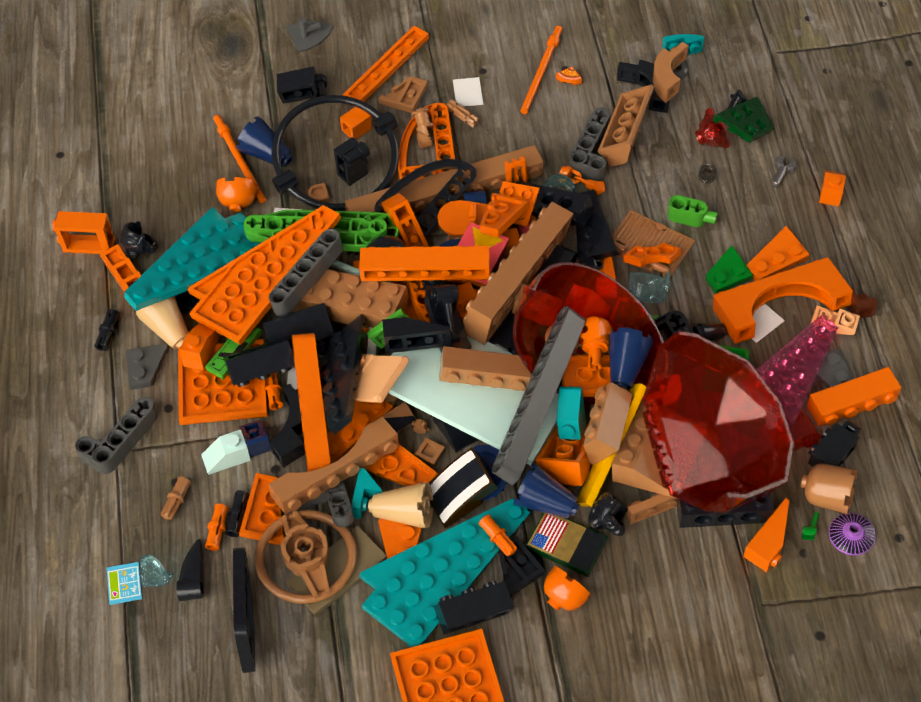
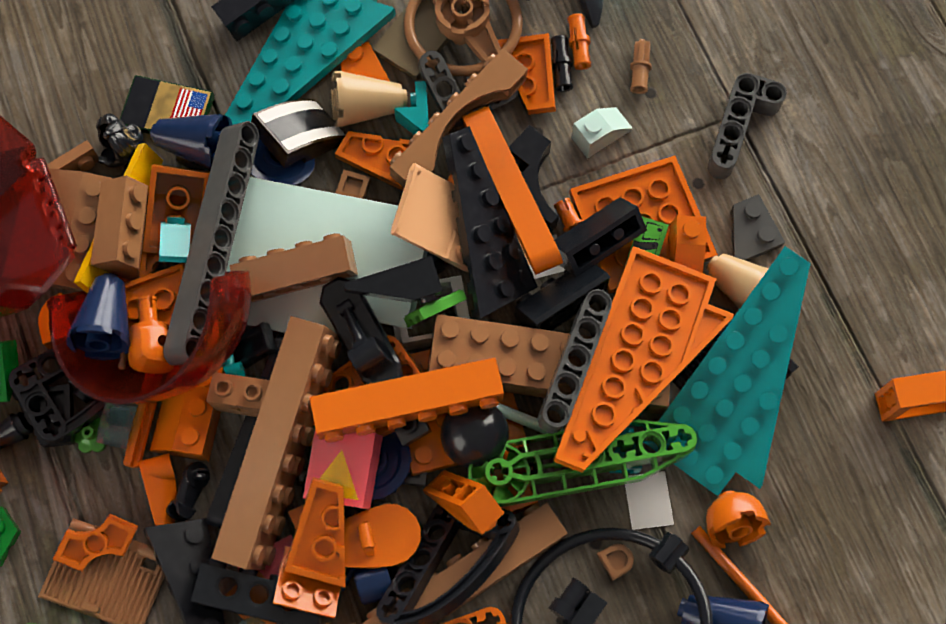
camera: 165 degrees right, 15 degrees up
black pin [94,309,120,351] -> none
orange slope [100,244,141,293] -> none
black hair [120,221,158,259] -> none
dark blue slope [239,420,271,457] -> none
orange axle [479,515,517,556] -> none
black wing [498,536,545,597] -> none
orange cylinder [544,566,591,611] -> none
clear light blue piece [628,271,670,303] -> none

